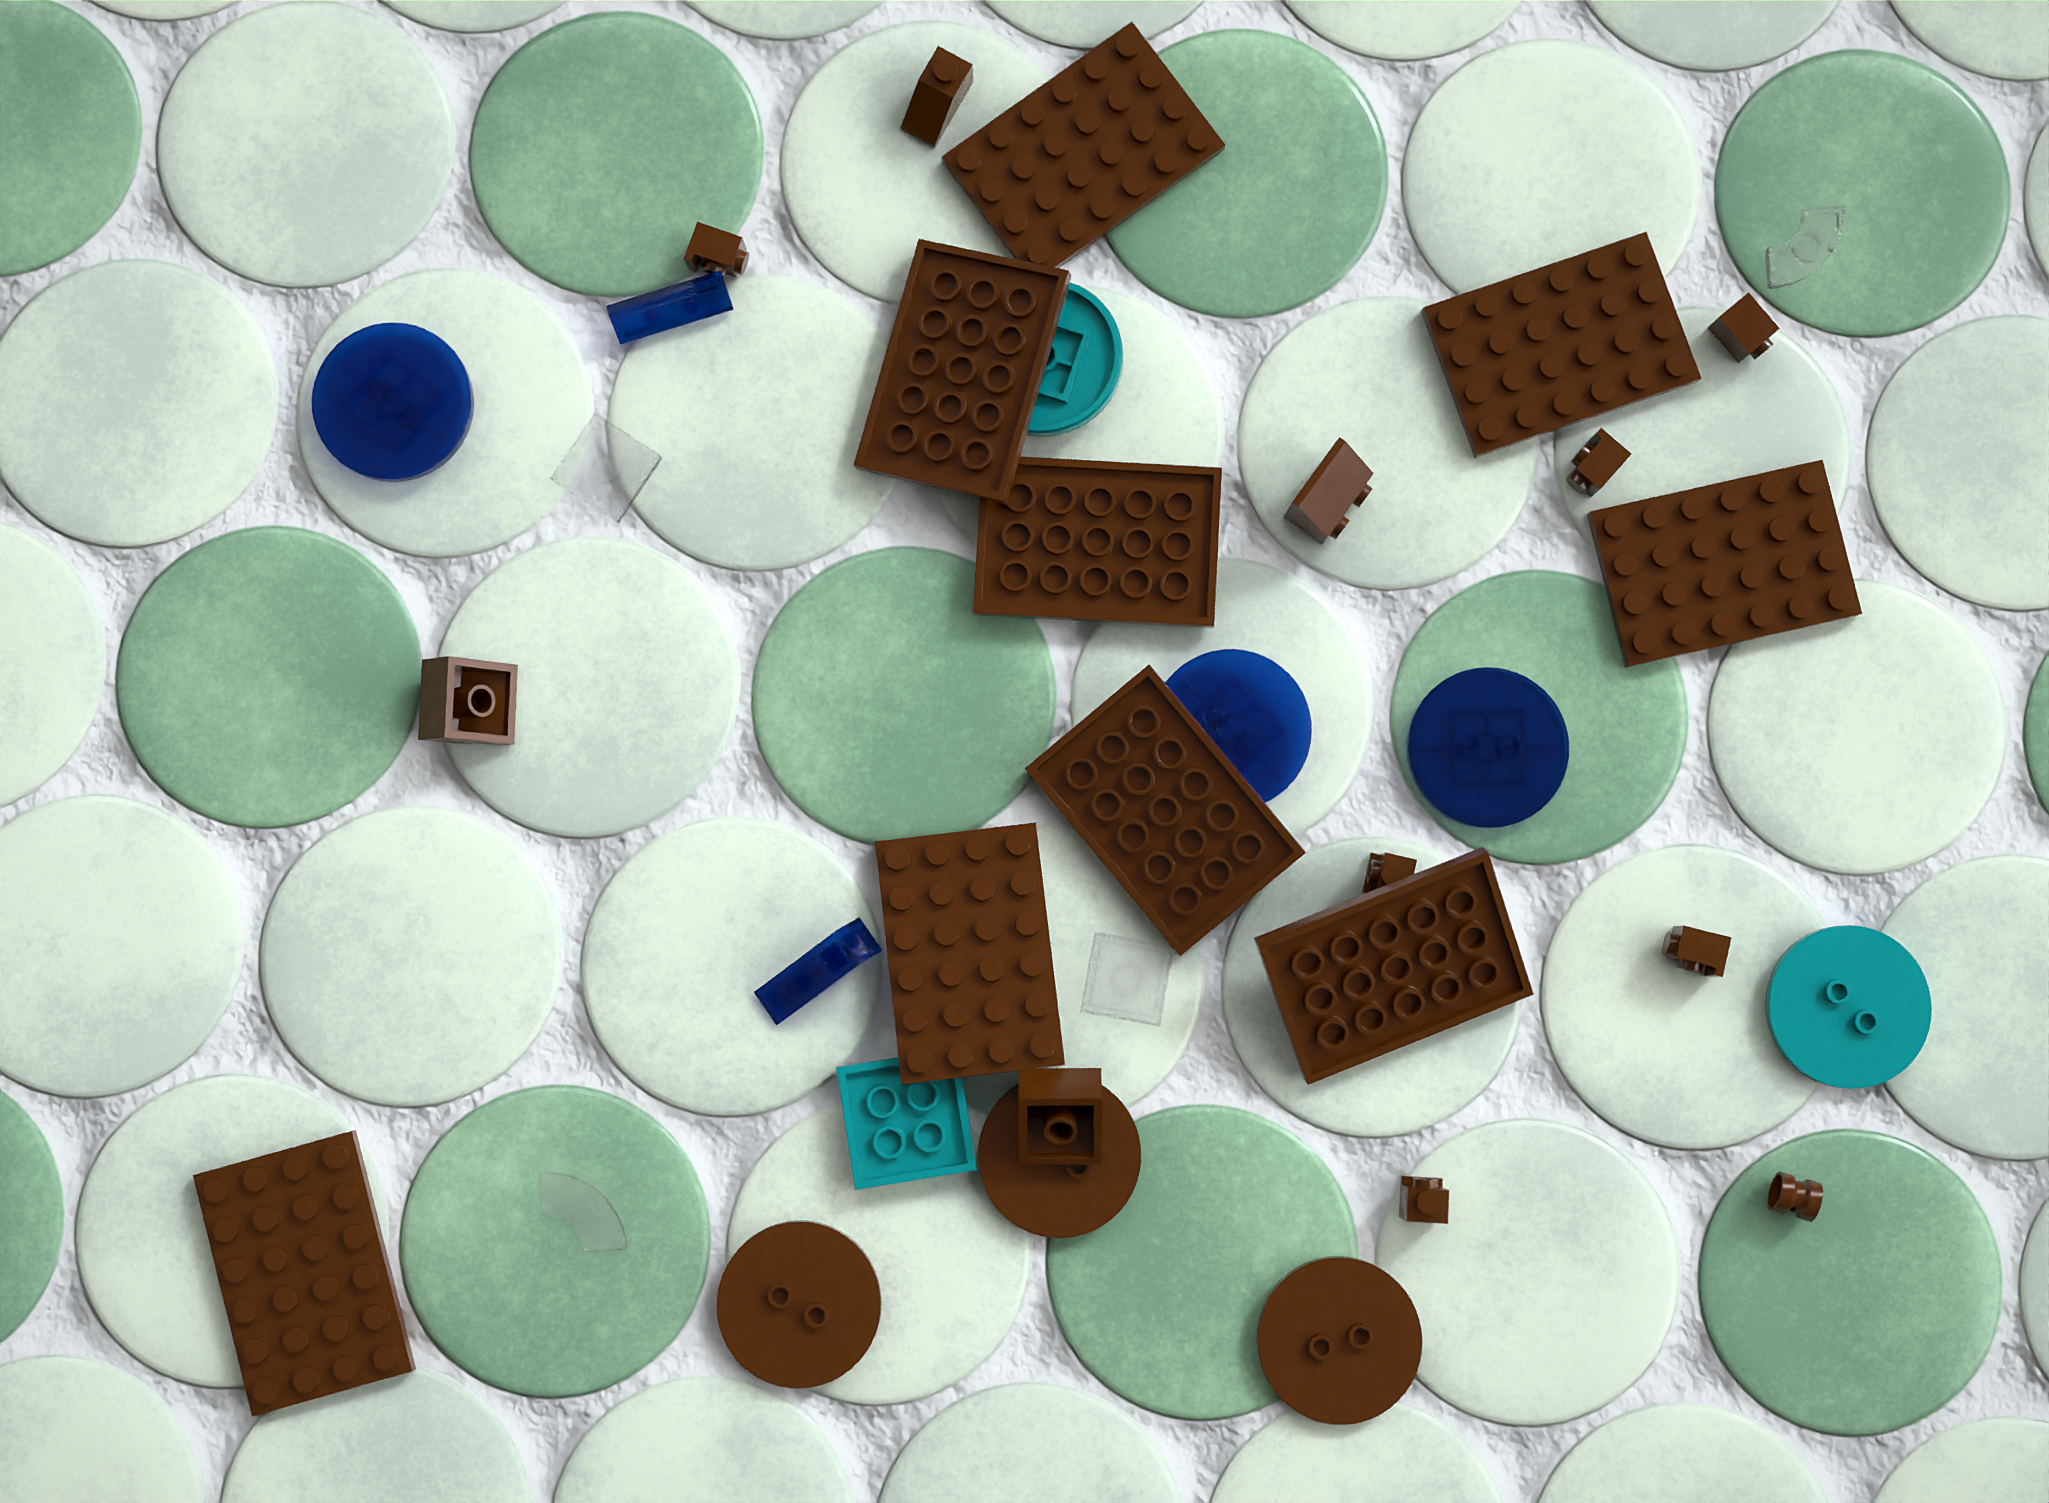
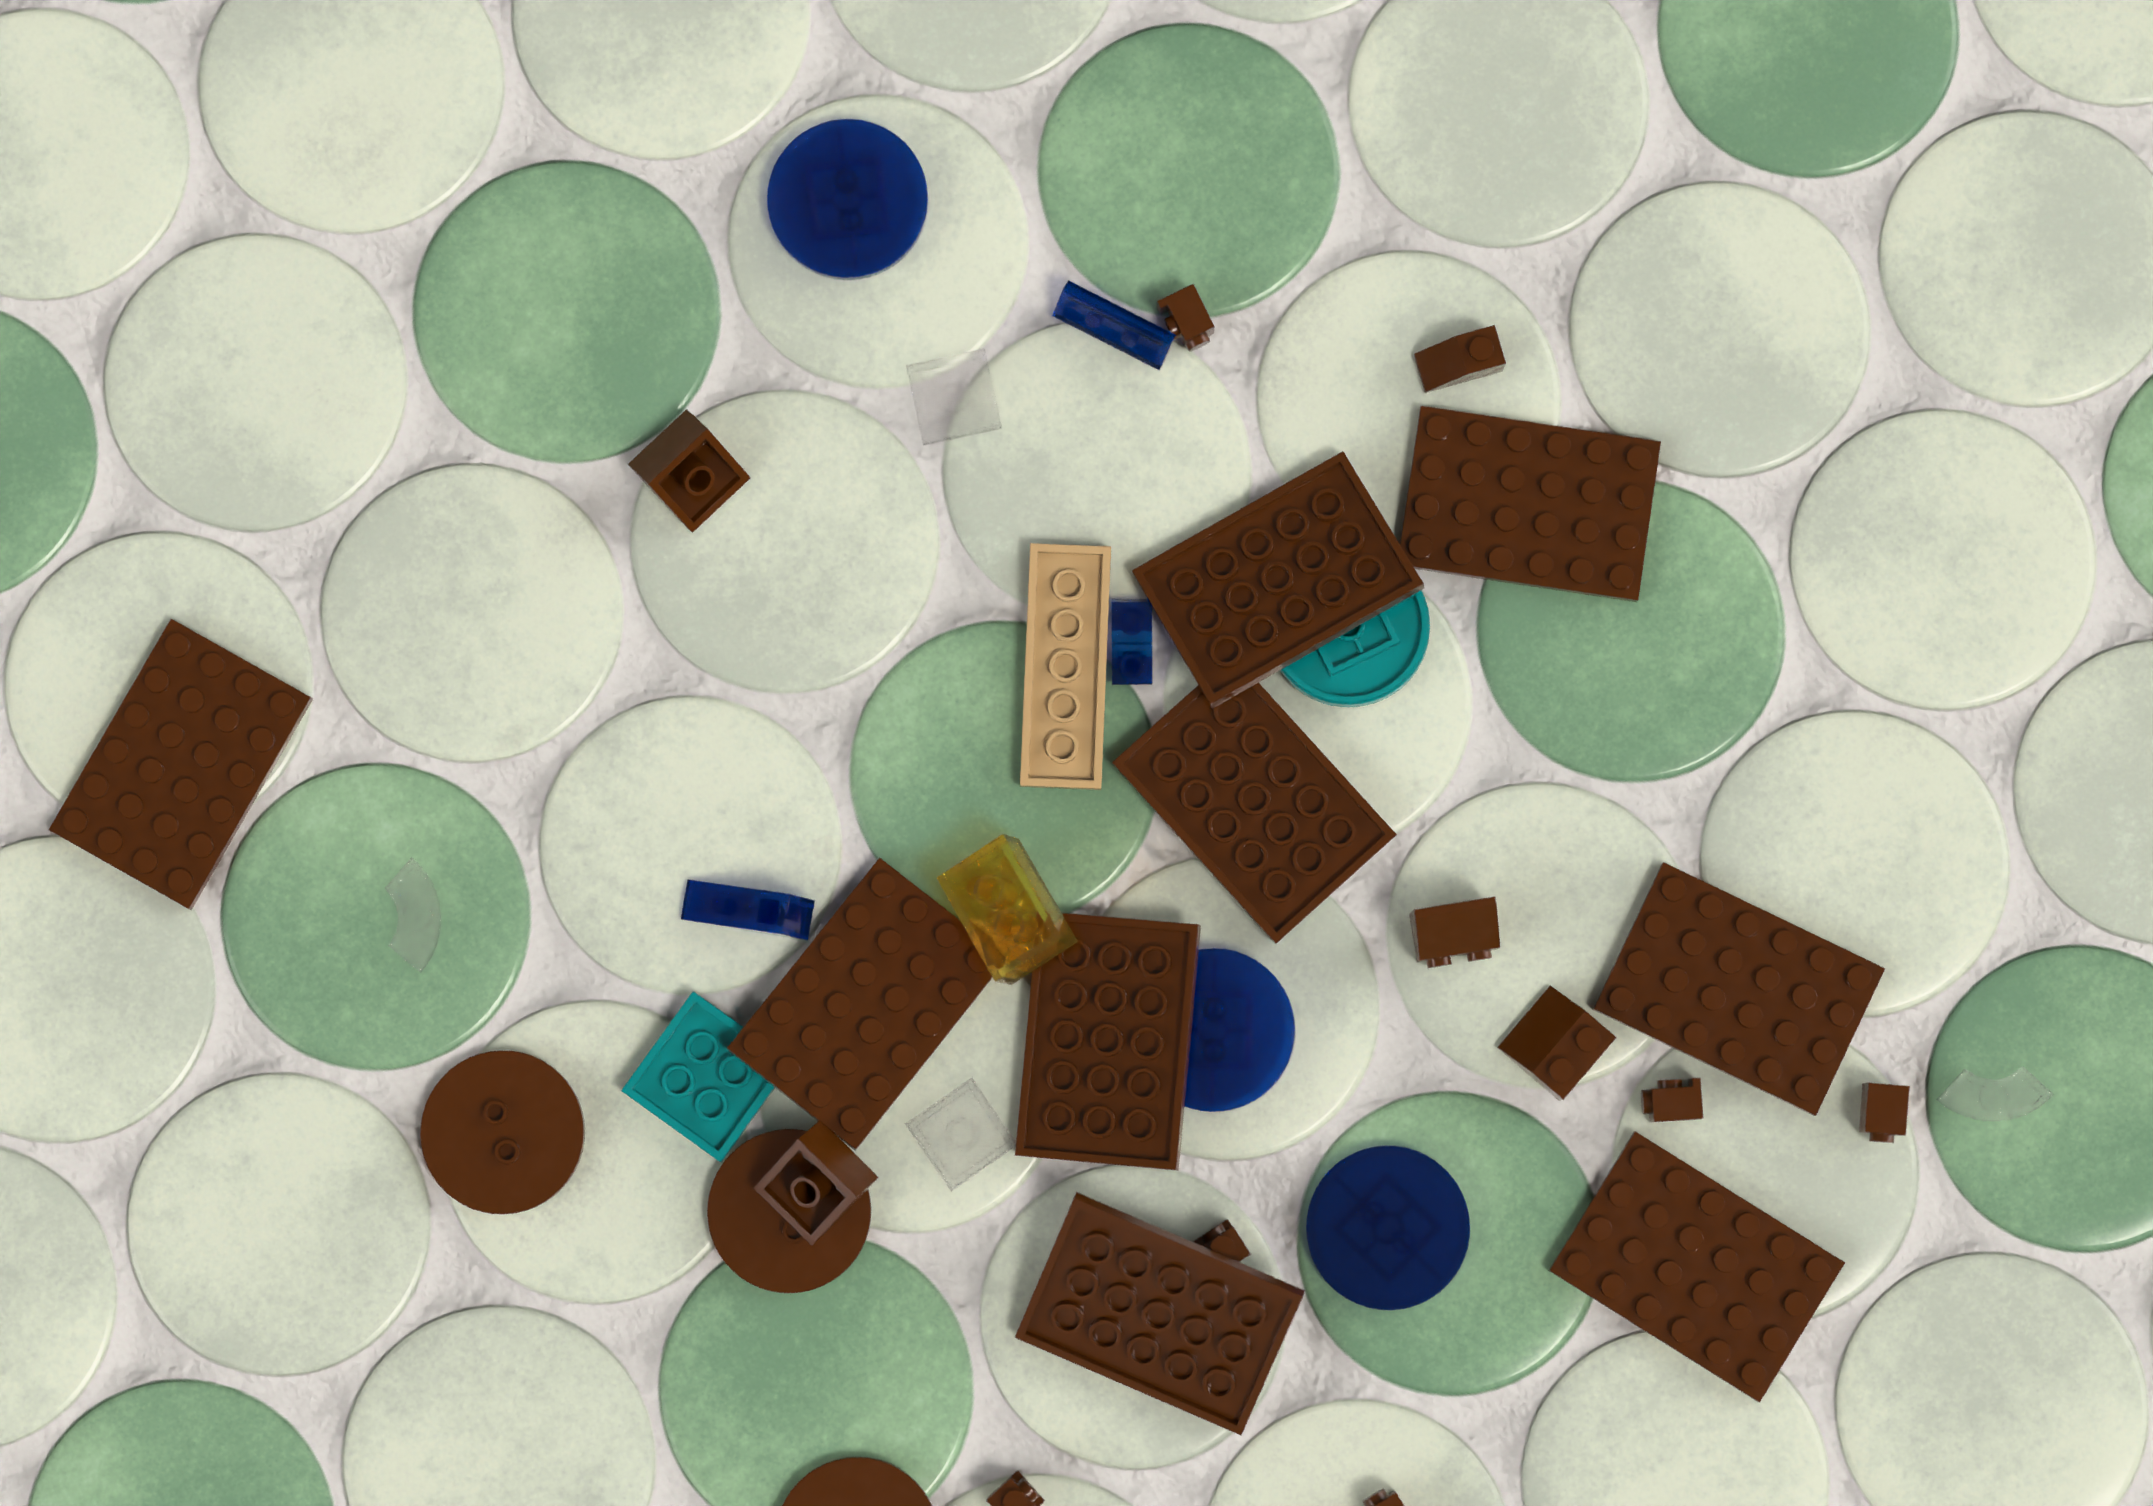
camera: 50 degrees right, 0 degrees up
none -> clear yellow brick [936,834,1078,985]
none -> tan plate [1020,543,1111,790]
none -> clear blue slope [1112,599,1152,685]
none -> reddish brown slope [1497,986,1617,1101]

